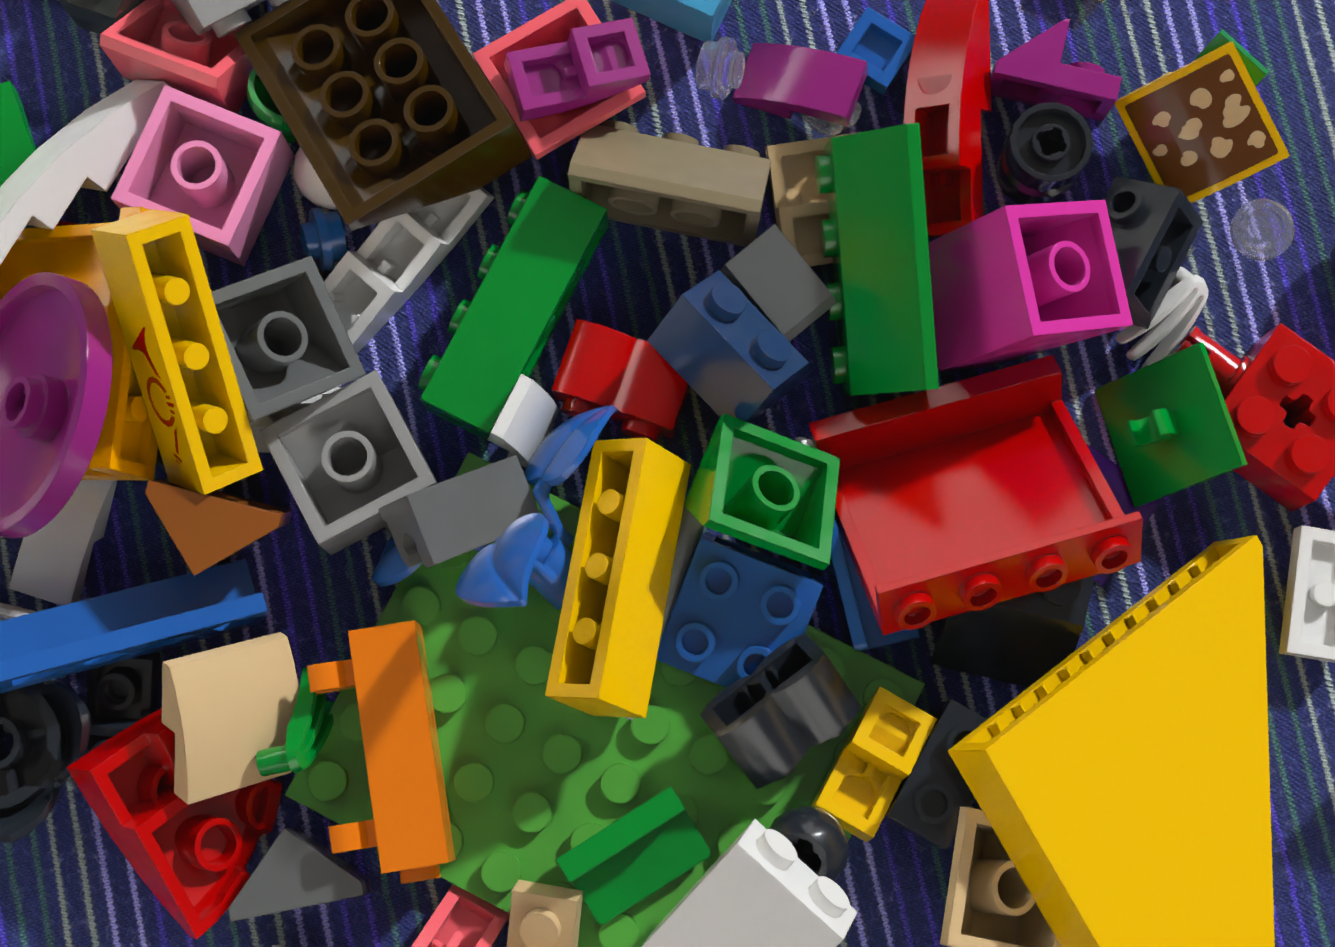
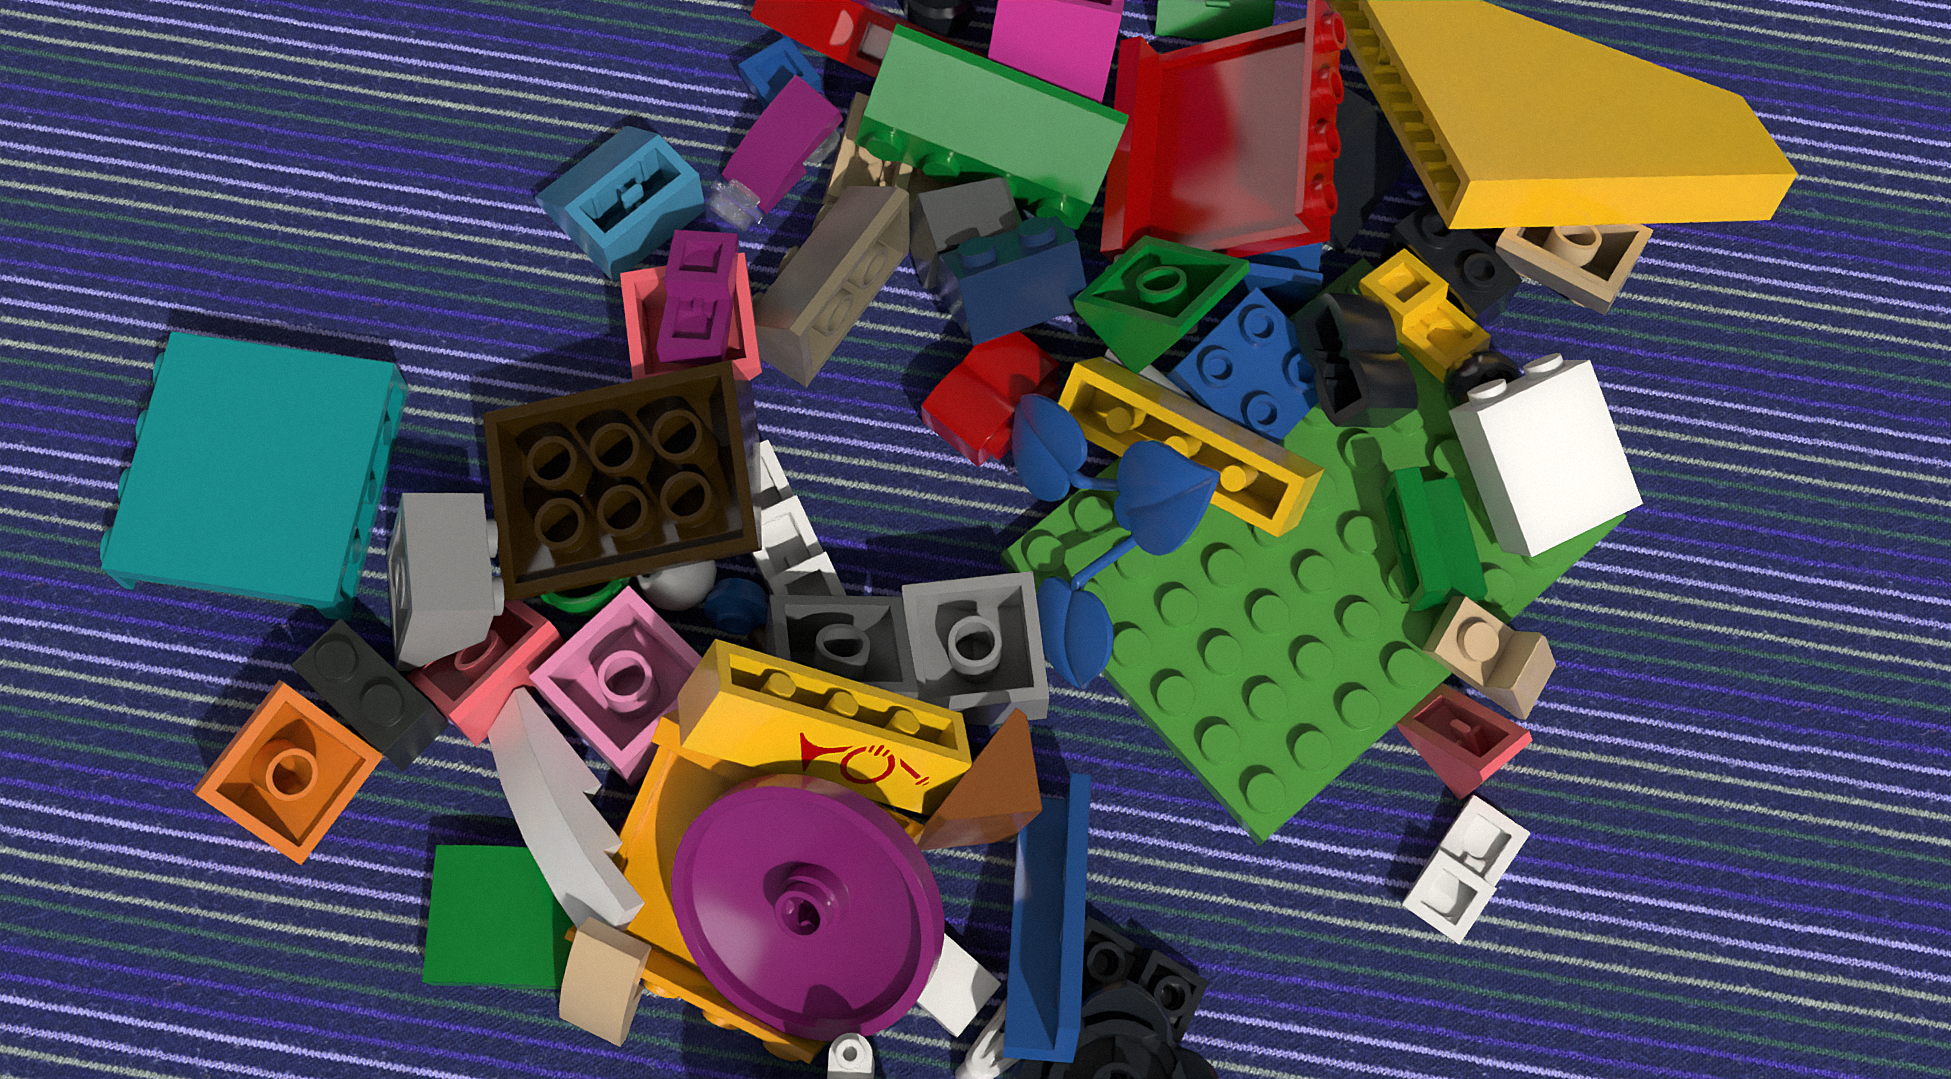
camera: 70 degrees left, 10 degrees down
red brick [66,708,282,939] -> none
tan slope [162,632,299,804] -> none
dark grey slope [228,827,373,922] -> none
green piece [256,667,334,776] -> none
orange brick [307,620,456,884] -> none
dark grey hinge [378,455,539,568] -> none
green brick [418,176,609,444] -> none
white slope [487,374,558,468] -> none

